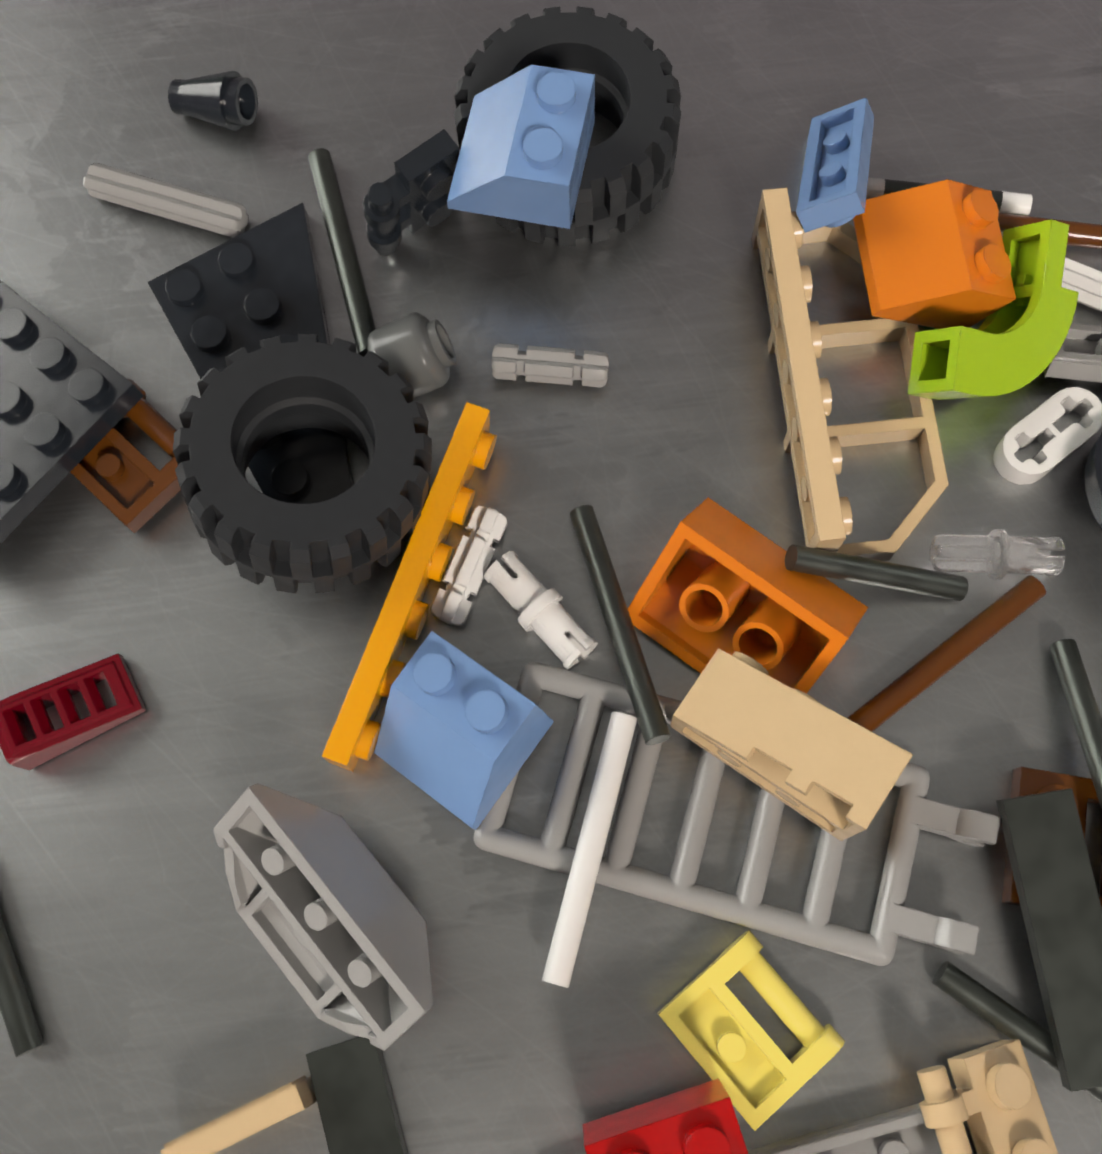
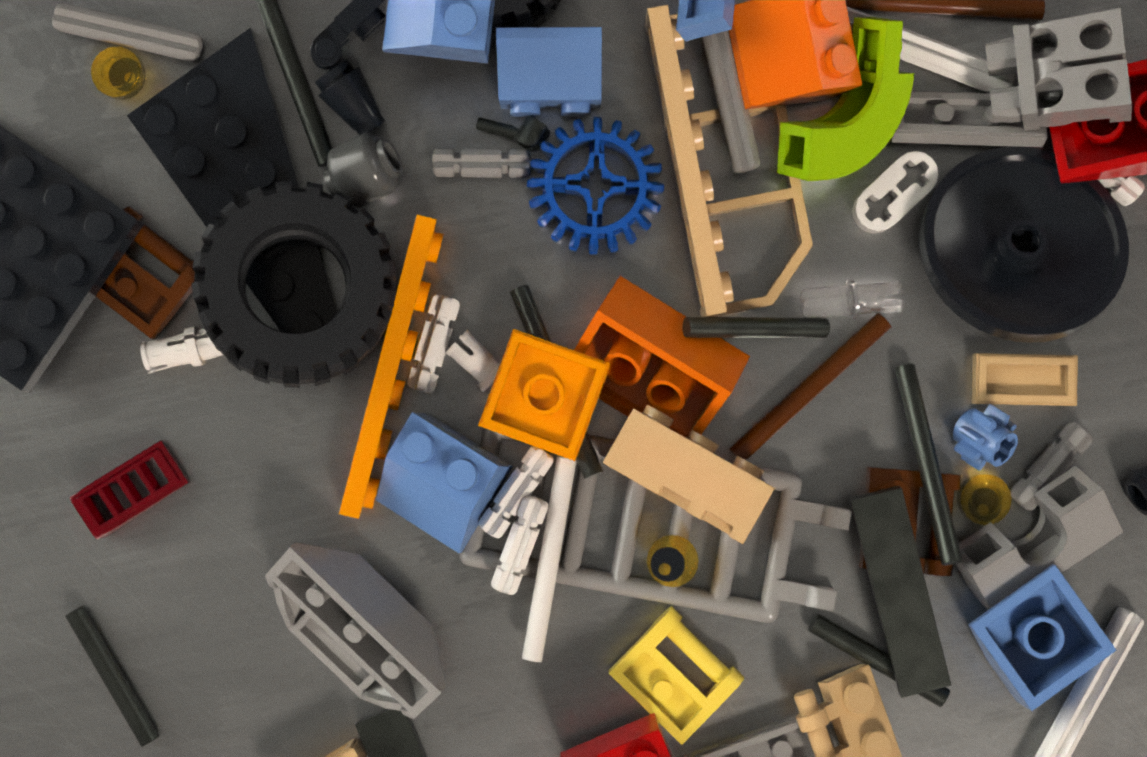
camera: 10 degrees left, 15 degrees up
none -> clear yellow tile [91,47,146,100]
none -> white pin [140,326,223,374]
none -> black cone [315,59,385,135]
none -> pearl dark grey hand [476,116,550,152]
none -> light orange tile [478,329,611,461]
none -> white axle [478,446,554,539]
none -> white axle [491,495,549,595]
none -> medium blue slope [496,27,602,117]
none -> blue gear [527,117,664,255]
none -> clear yellow tile [647,534,699,587]
none -> light grey axle [701,30,761,173]

